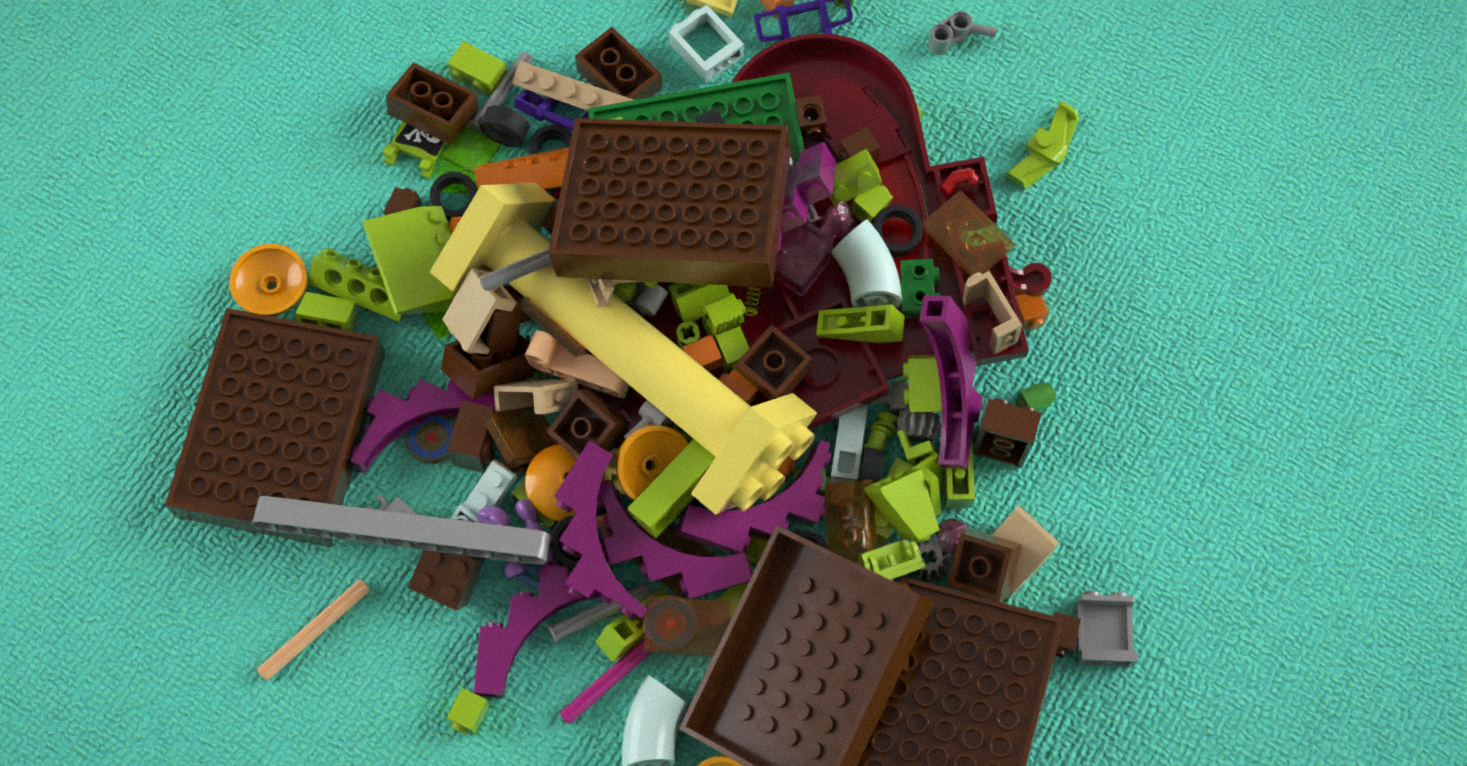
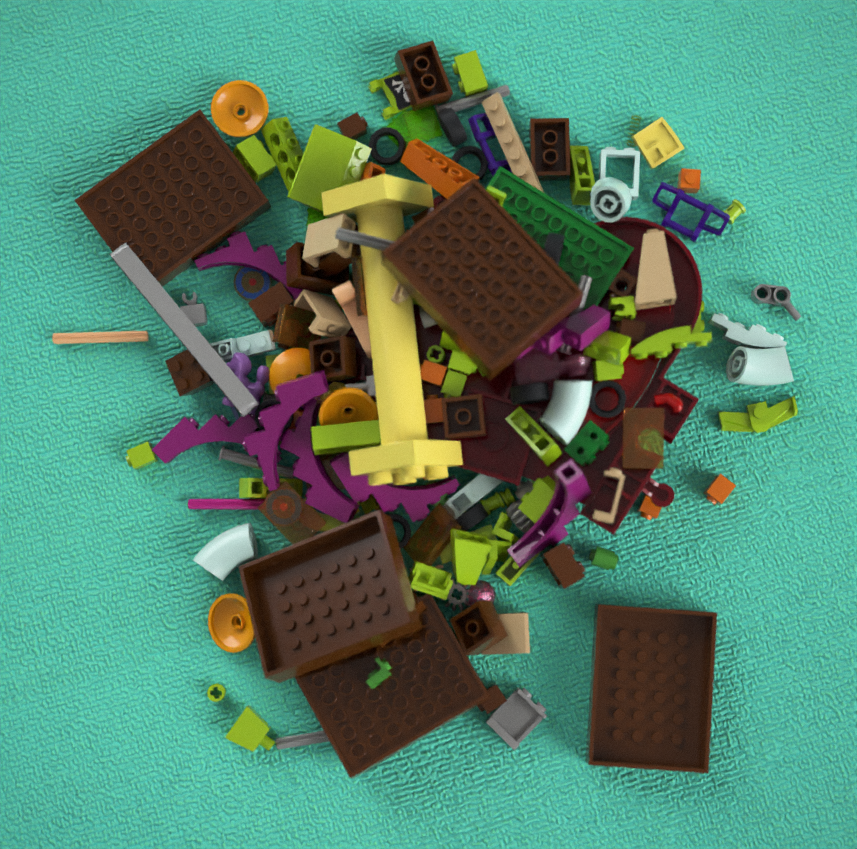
camera: 45 degrees right, 15 degrees up
none -> bright green bracket [366,657,391,689]
none -> black tyre [510,383,549,405]
none -> lime slope [569,146,595,205]
none -> reddish brown container [586,604,717,773]
none -> light aqua brick [590,177,632,222]
none -> lime hinge [608,296,636,321]
none -> lime slope [631,326,712,359]
none -> tan slope [634,229,676,311]
none -> orange brick [704,474,736,505]
none -> light aqua slope [708,313,787,349]
none -> light aqua brick [726,346,794,386]

